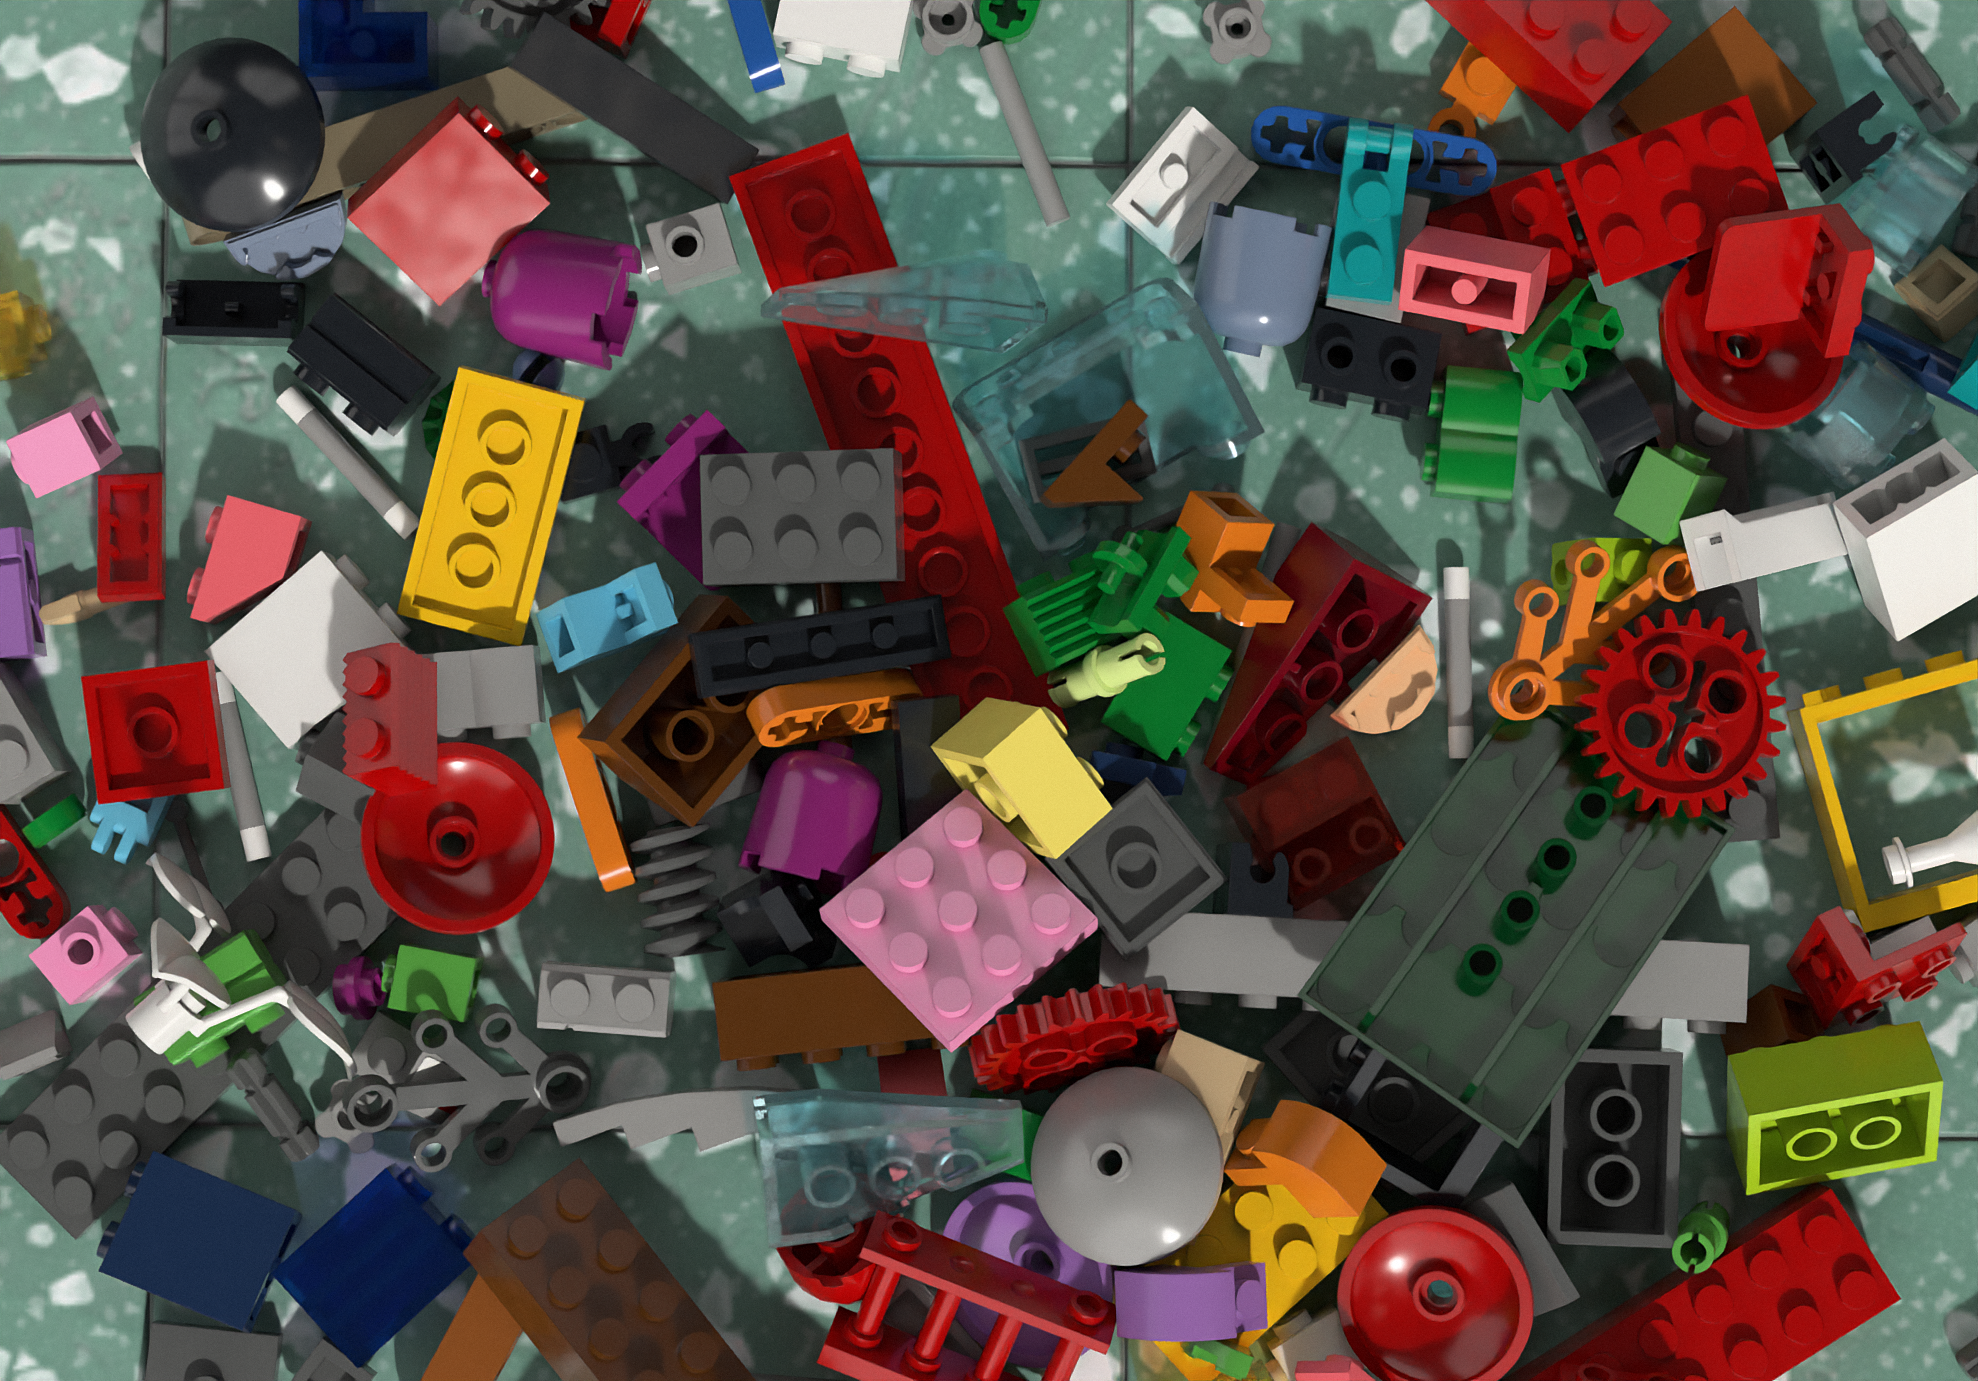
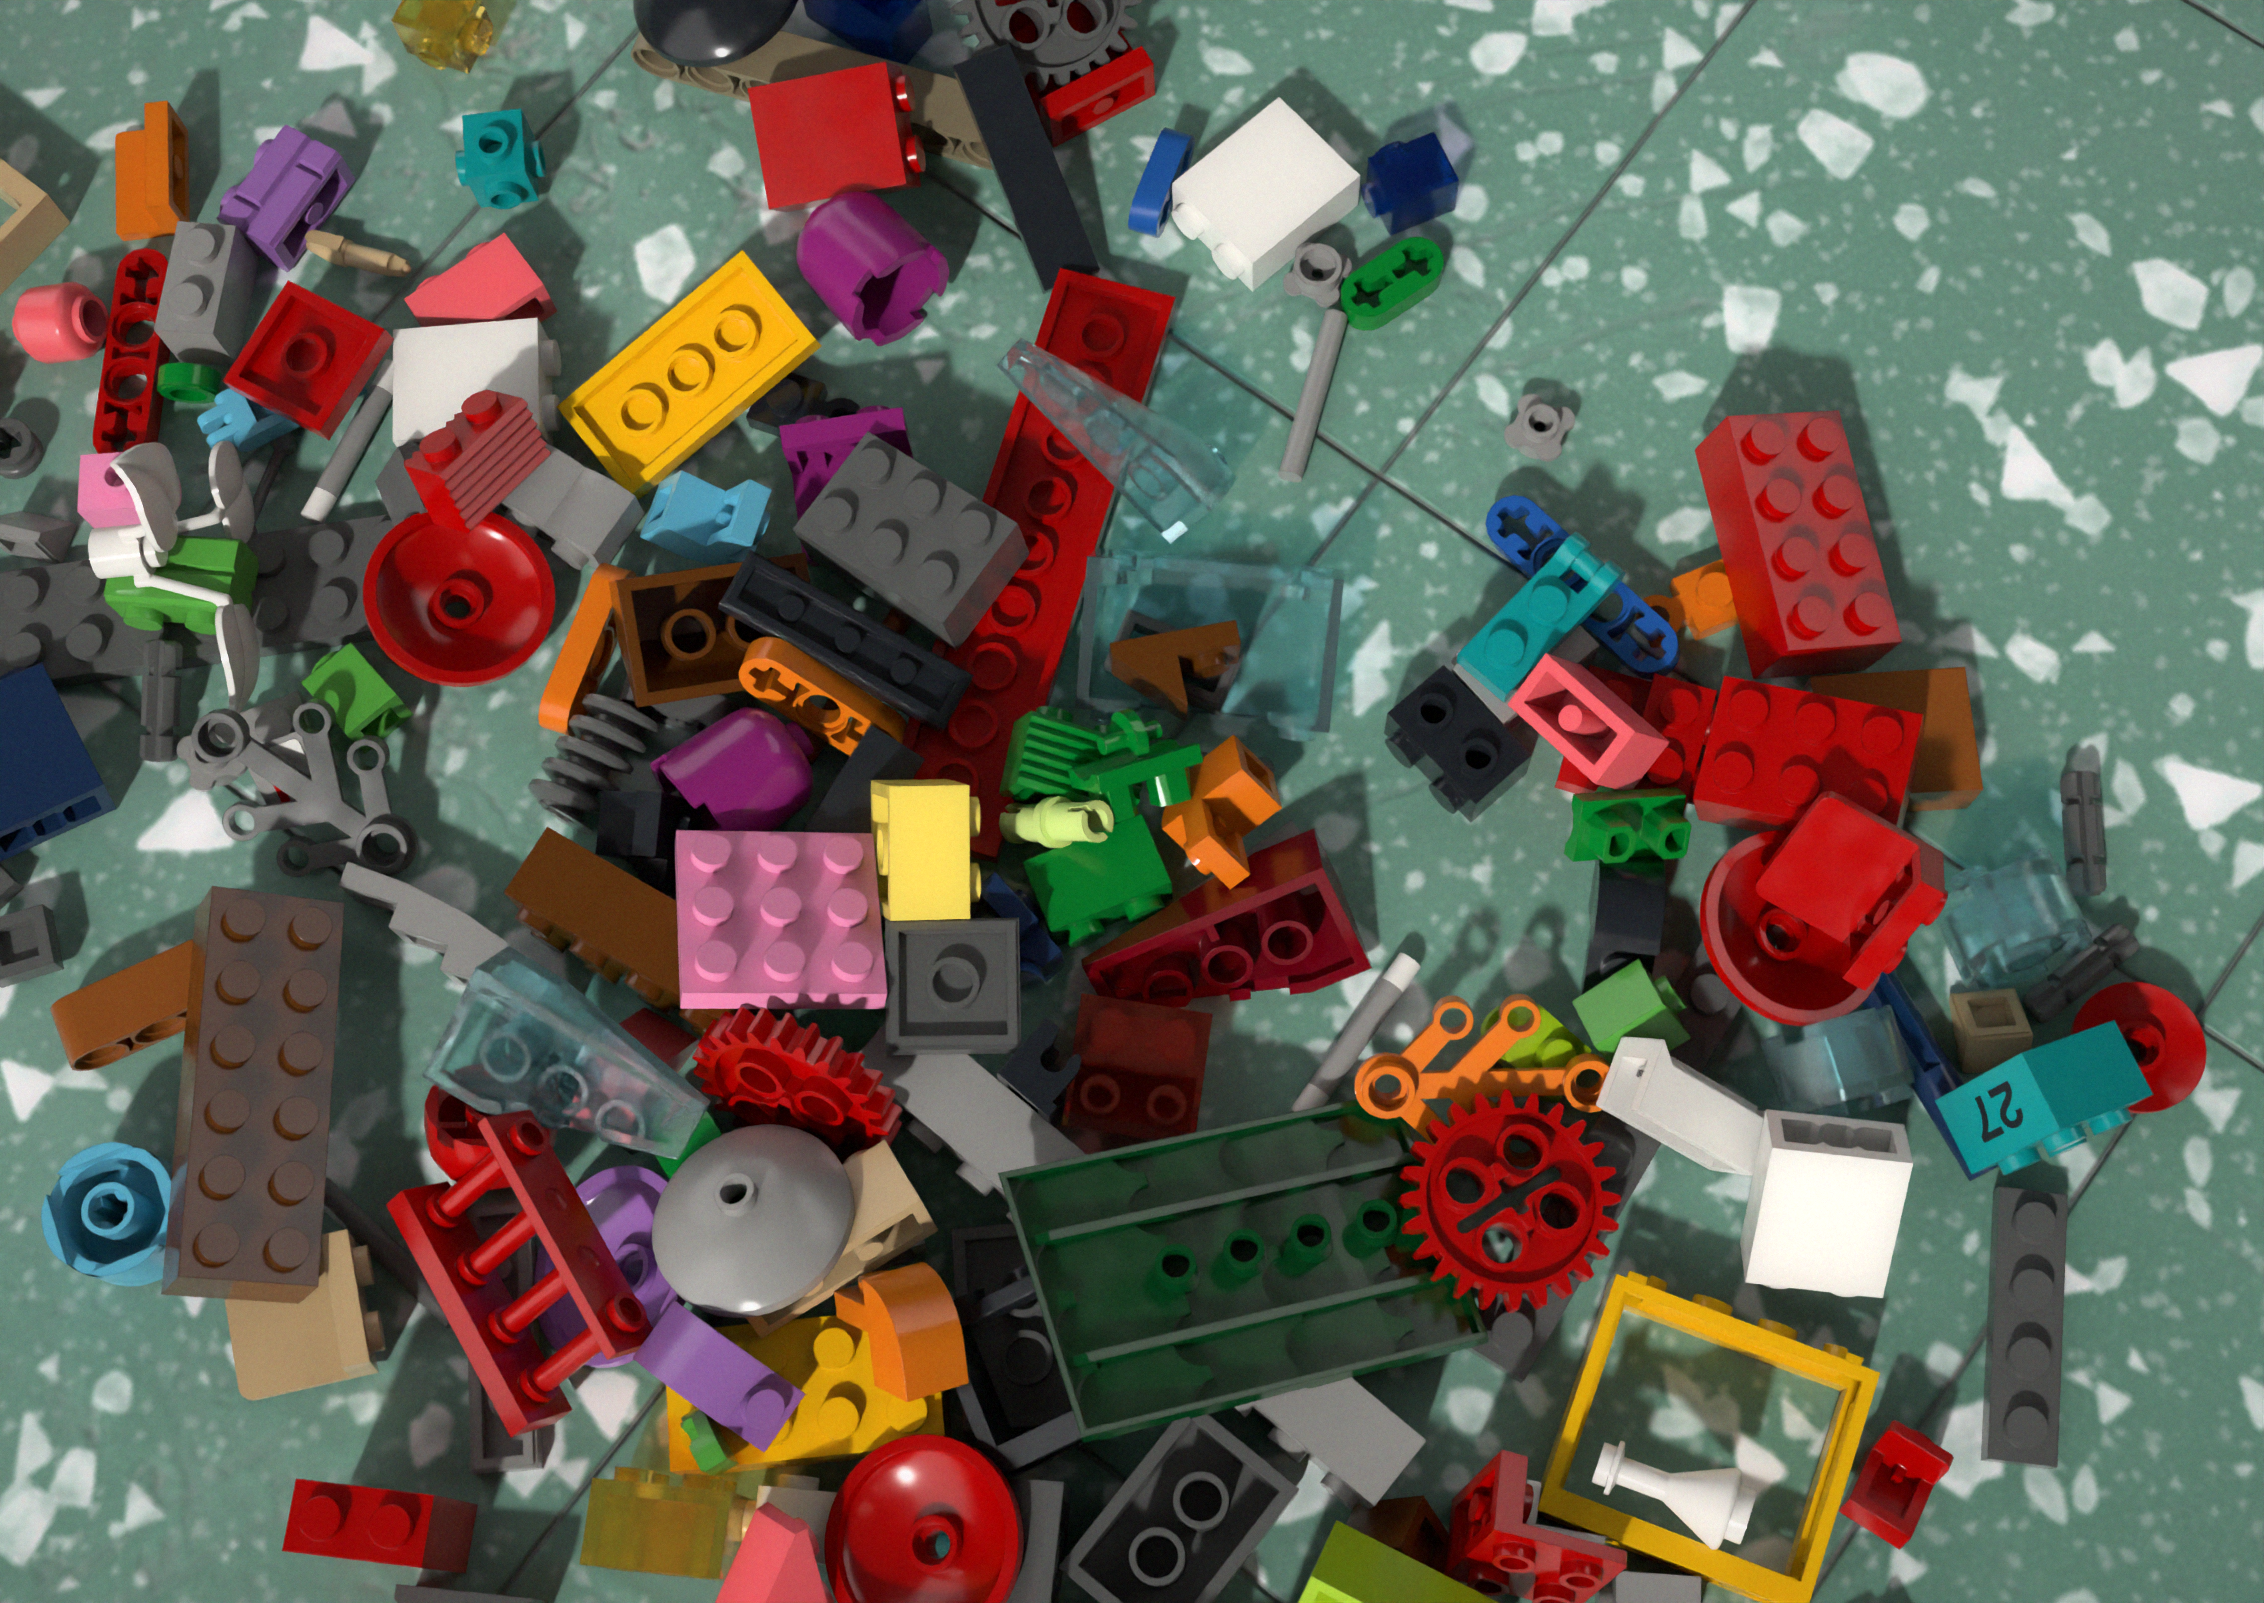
camera: 40 degrees right, 15 degrees down
bright pink brick [6,397,123,498] -> none
red plate [97,472,166,603] -> none
black hinge [162,279,305,347] -> none
sand blue plate [223,192,348,281] -> none
clear blue brick [271,1162,475,1369] -> none
light grey bar [276,385,420,541] -> none
black brick [286,292,441,437] -> none
magenta plate [332,956,386,1021] -> none
medium blue hinge [512,349,565,391] -> none
light grey brick [537,961,676,1038] -> none
light grey brick [640,203,742,295] -> none
white plate [1106,107,1259,265] -> none
sand blue cylinder [1192,201,1334,357] -> none
light nougat plate [1328,625,1438,735] -> none
green brick [1420,365,1523,504] -> none
black hinge [1790,90,1897,205] -> none
none -> teal brick [455,108,547,209]

